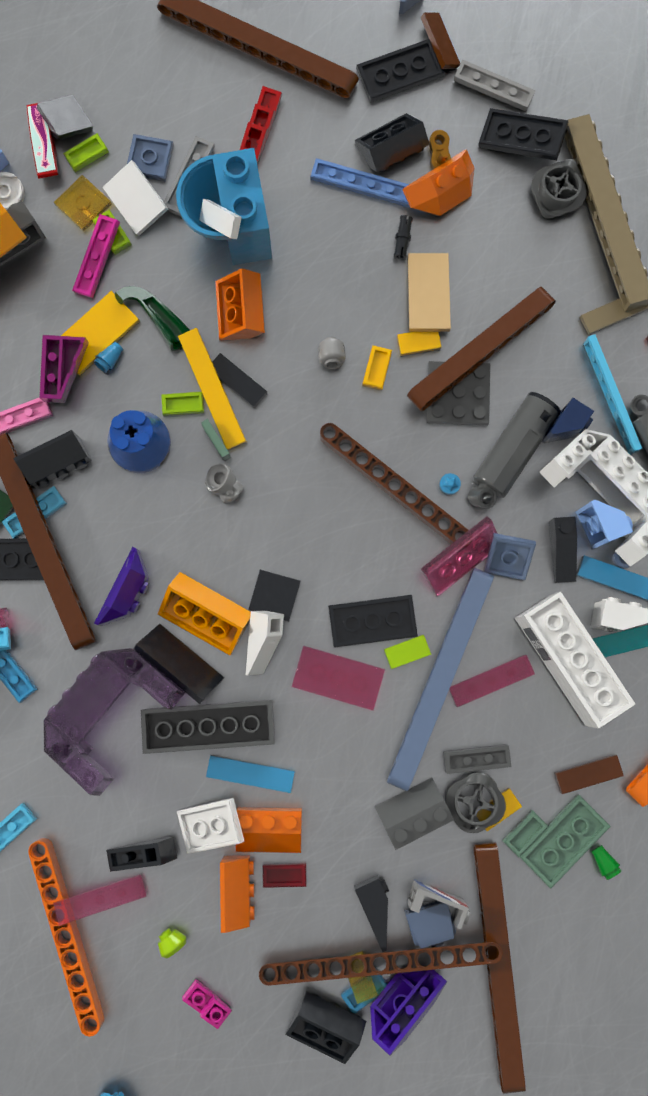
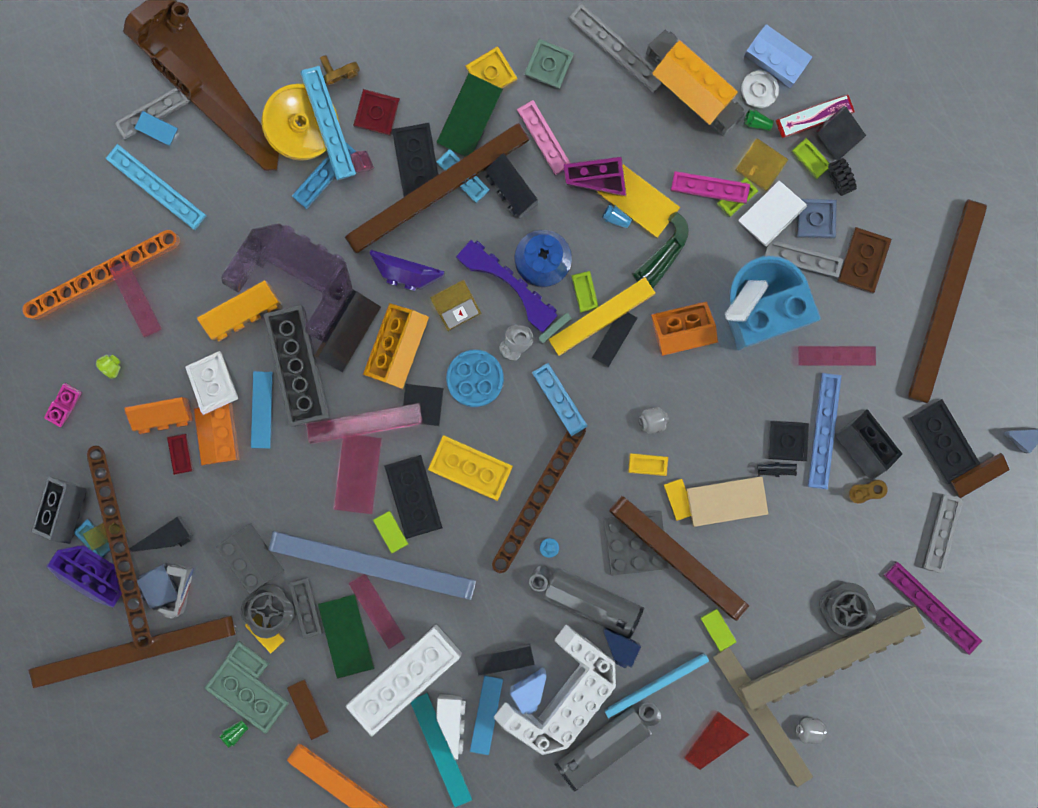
camera: 85 degrees right, 5 degrees up
black slope [106,837,177,872] -> none
red slope [240,86,282,164] -> none
white slope [246,611,284,676] -> none
orange wedge [402,149,475,216] -> none
clear pink tile [421,516,498,596] -> none
black tile [478,108,569,161] -> none
sand blue tile [484,533,536,580] -> none
none -> light orange slope [197,280,281,342]
none -> clear pink tile [307,403,422,444]
none -> dark green tile [318,594,375,679]
none -> yellow tile [428,435,513,501]
none -> clear yellow tile [430,280,482,332]
none -> dark azure tile [446,350,504,407]
none -> dark purple arch [456,240,558,333]
none -> dark azure tile [532,363,588,436]
none -> lime tile [700,608,737,652]
none -> green cone [744,109,774,131]
none -> black tile [768,421,809,461]
none -> clear pink tile [798,346,876,366]
none -> black tyre [828,158,857,196]
none -> reddish brown tile [837,227,892,294]
none -> magenta tile [883,561,982,655]

